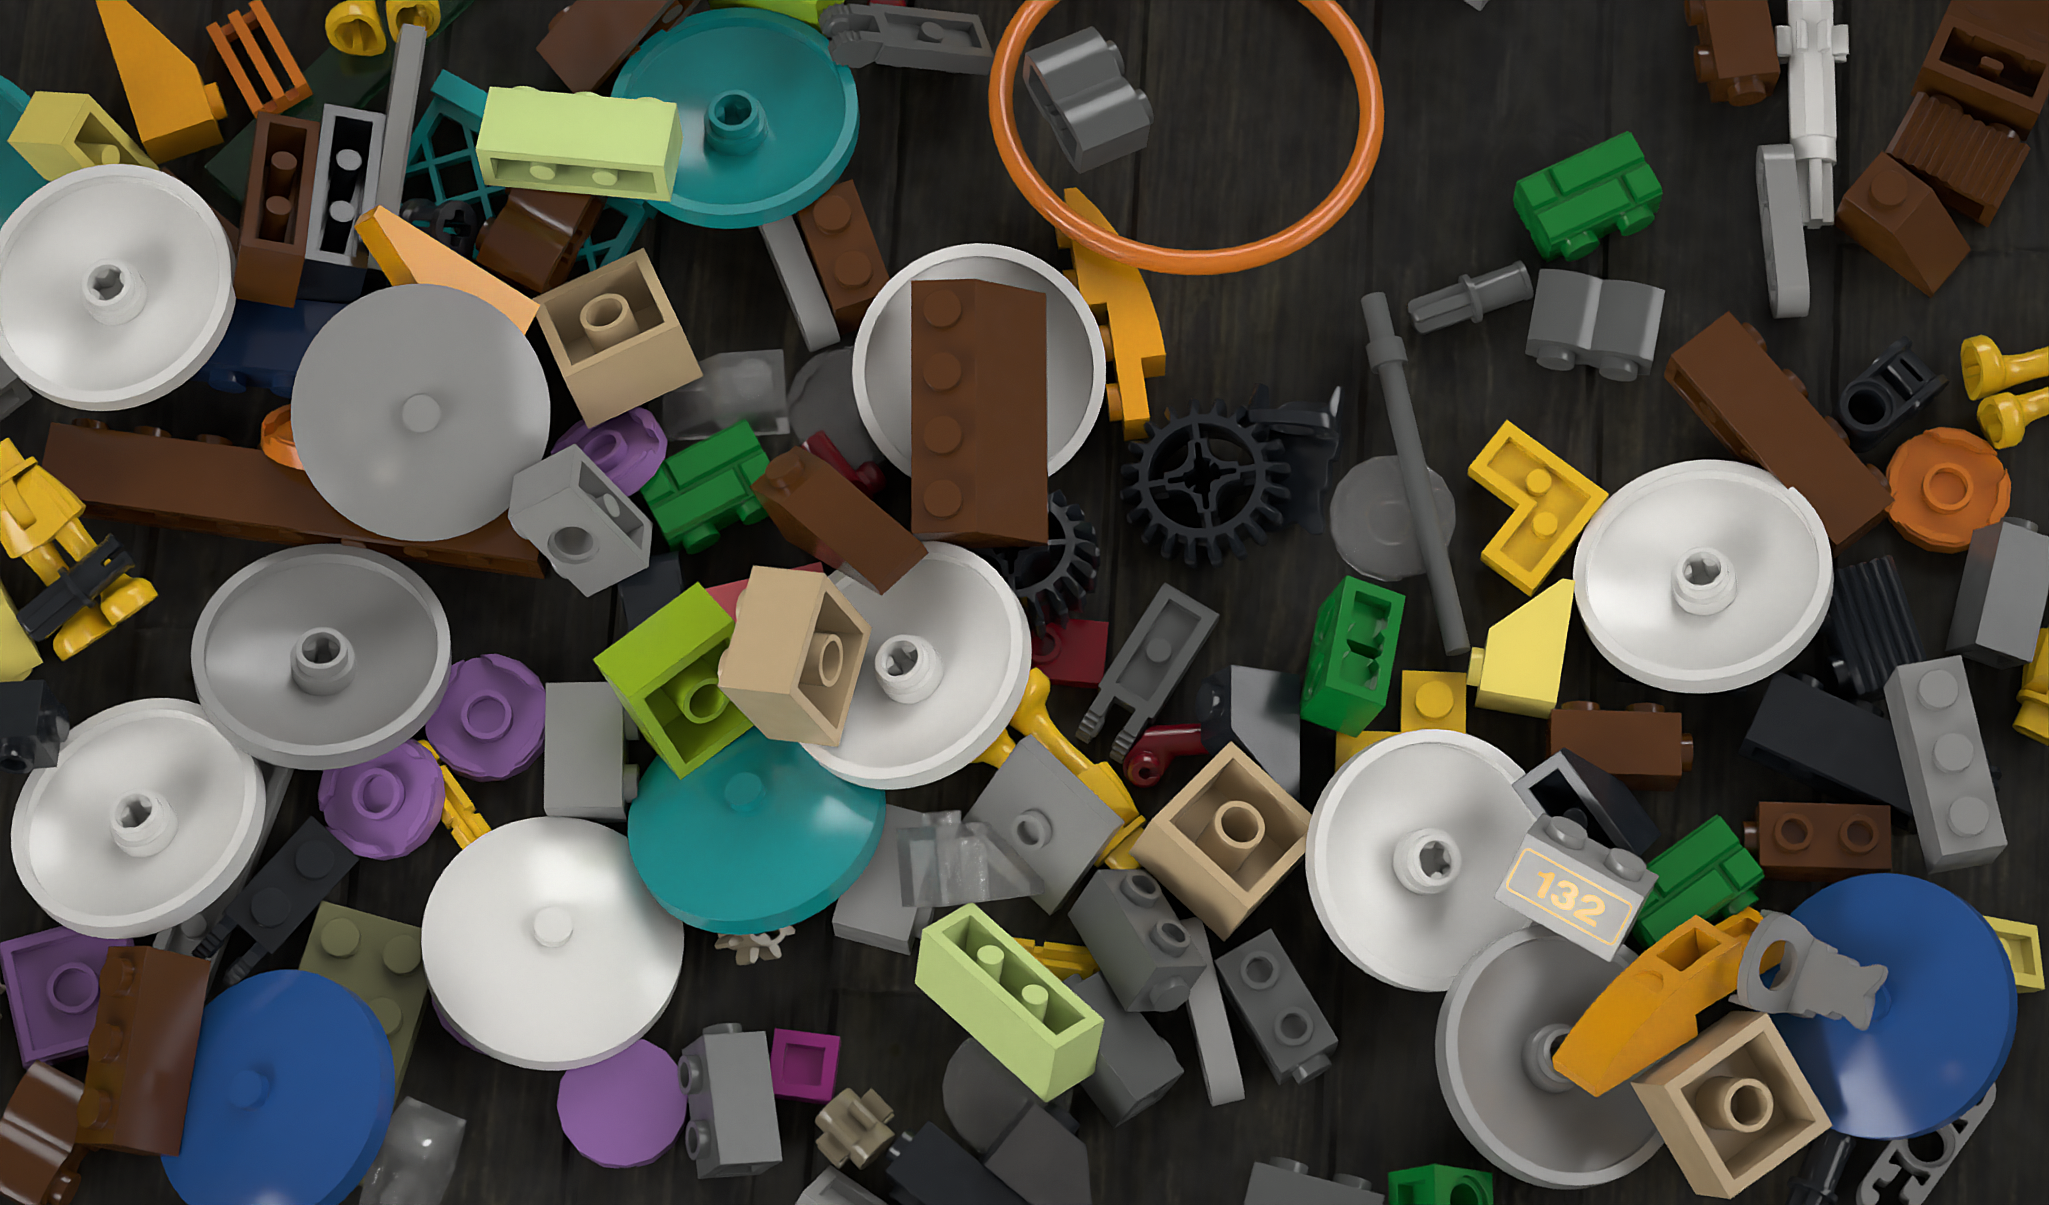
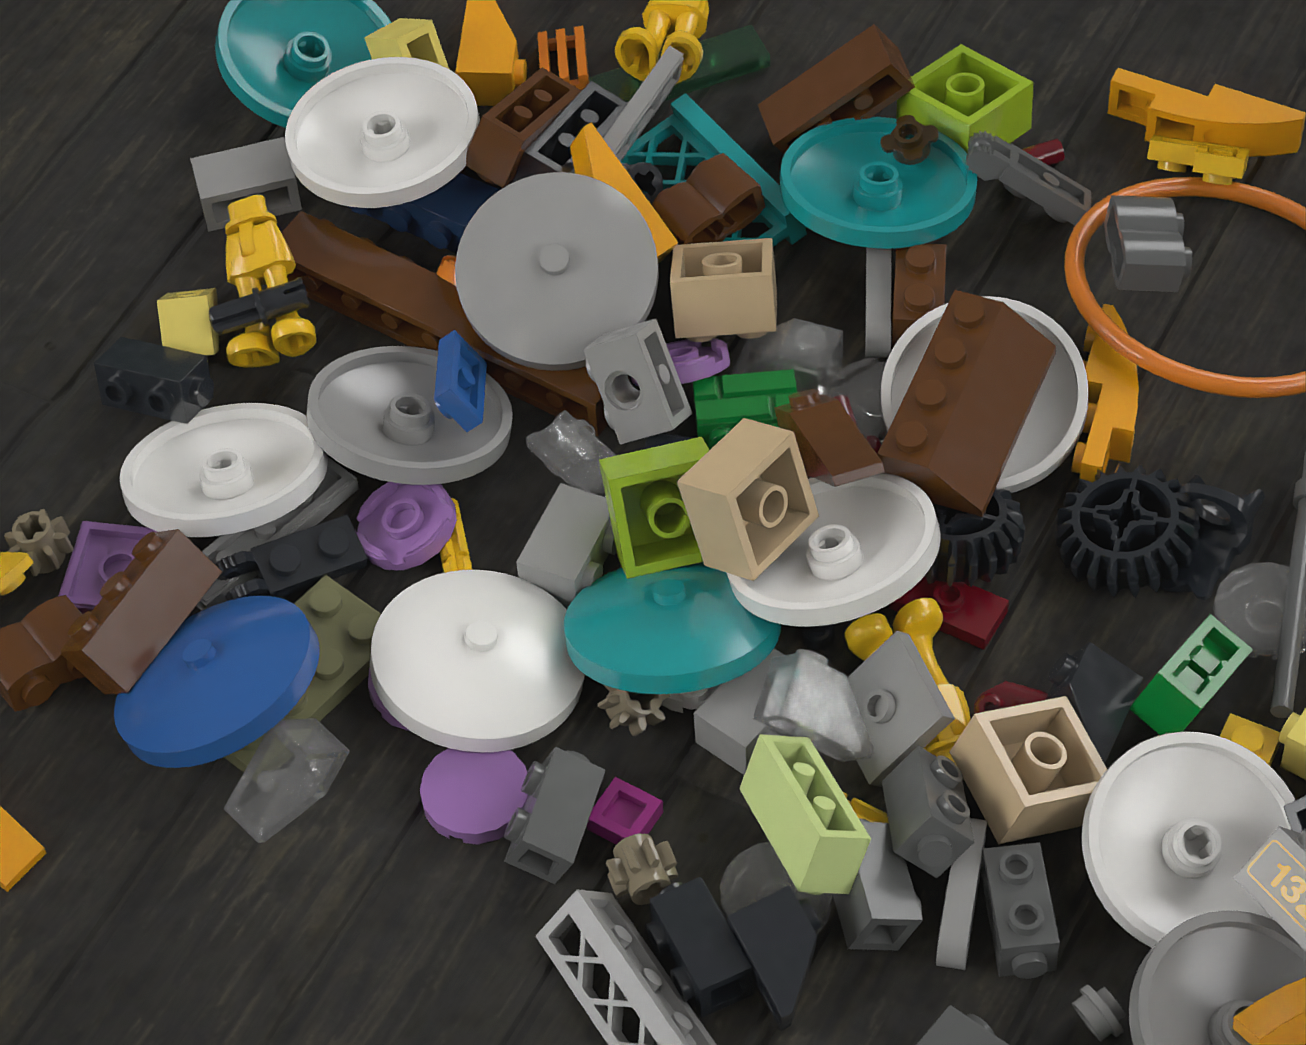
camera: 25 degrees right, 20 degrees down
medium lavender tile [425,654,546,782] -> none
yellowish green brick [476,86,683,202] -> none
dark grey hinge [1075,583,1219,764] -> none
none -> blue plate [434,330,487,432]
none -> clear hips [526,410,617,497]
none -> dark brown plate [880,115,939,165]
none -> light grey plate [1072,984,1125,1041]

